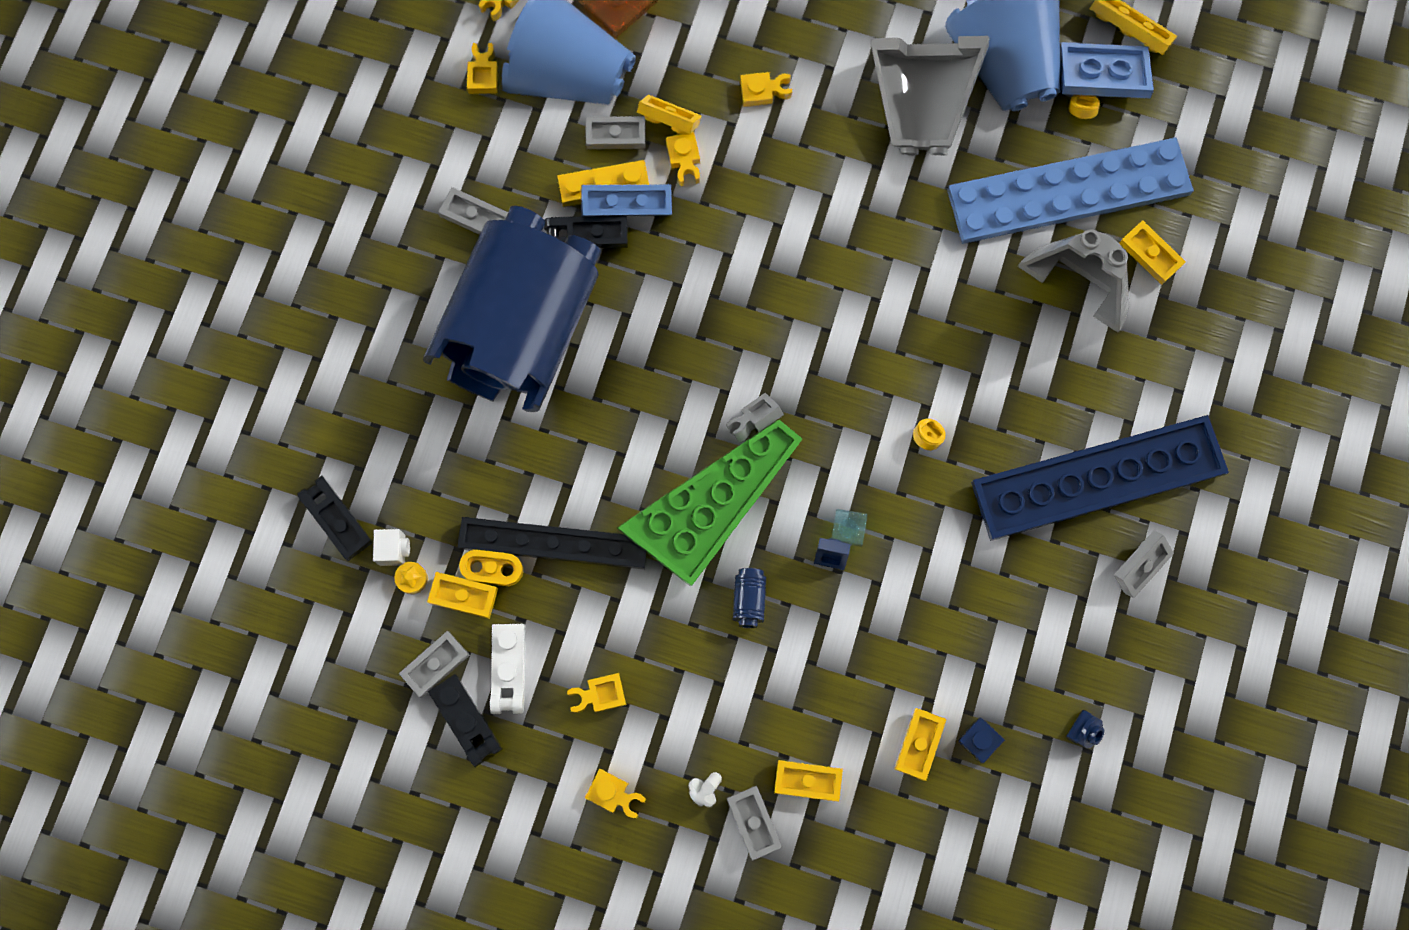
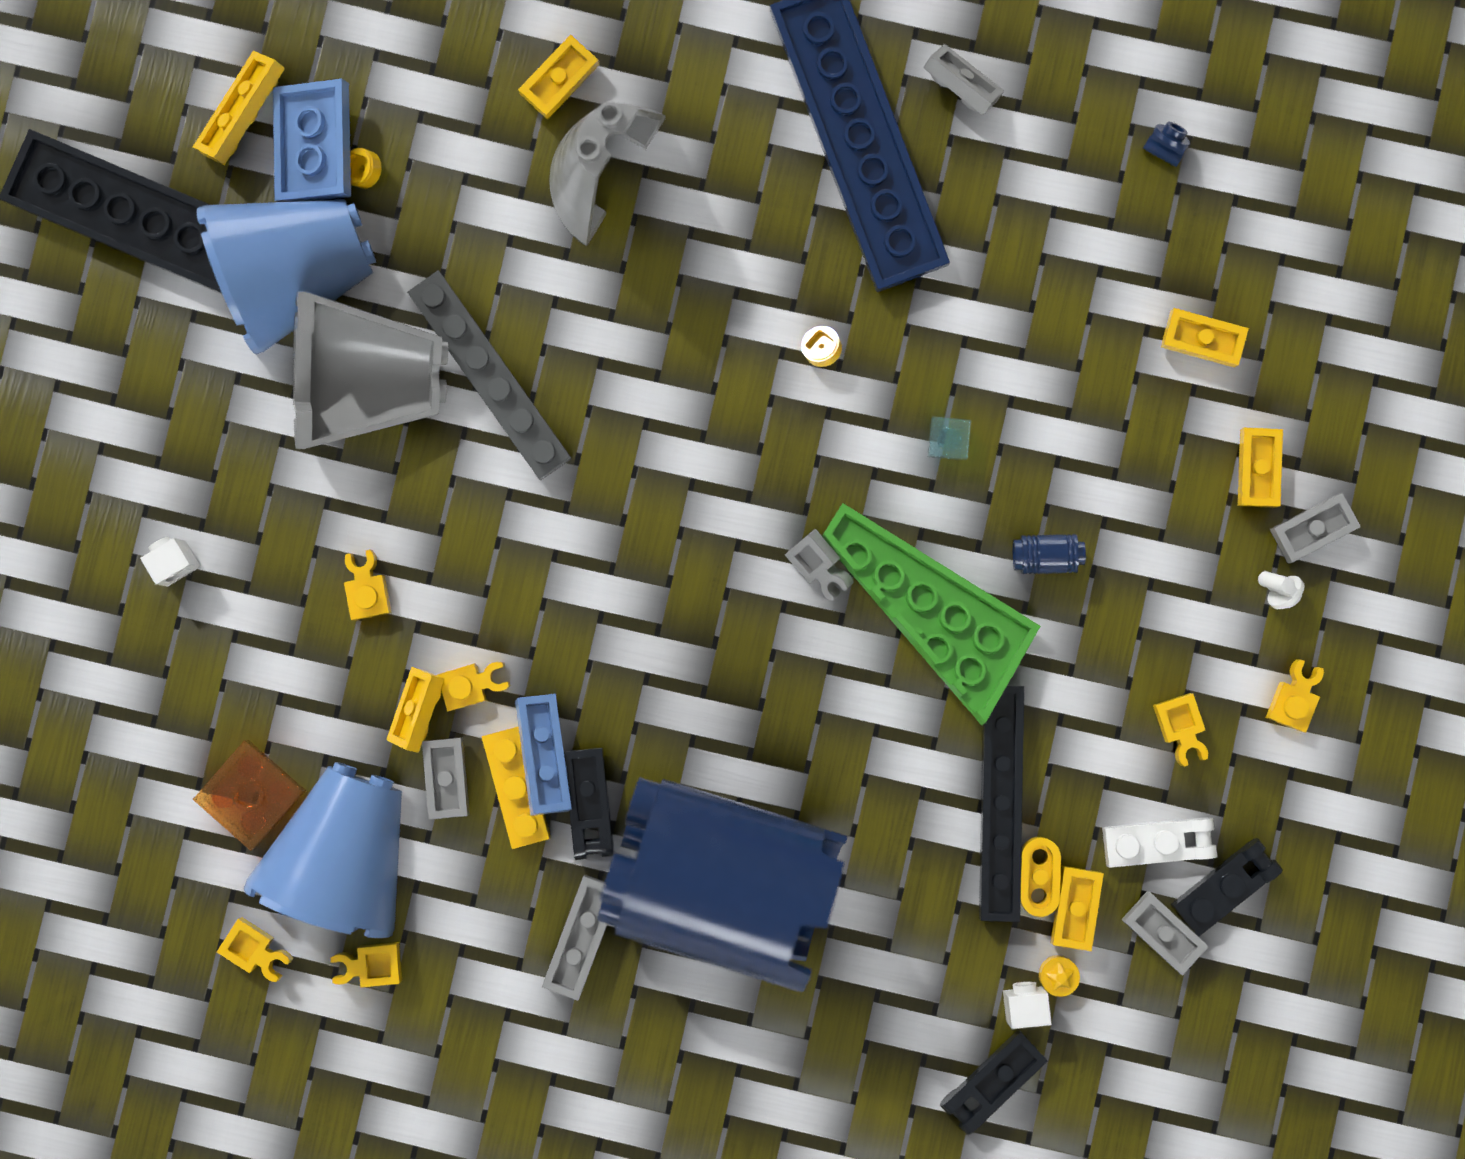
camera: 90 degrees left, 10 degrees up
dark blue plate [814,538,851,570] -> none
medium blue plate [947,137,1194,244] -> none
dark blue plate [958,717,1004,764] -> none
none -> dark grey plate [407,270,572,481]

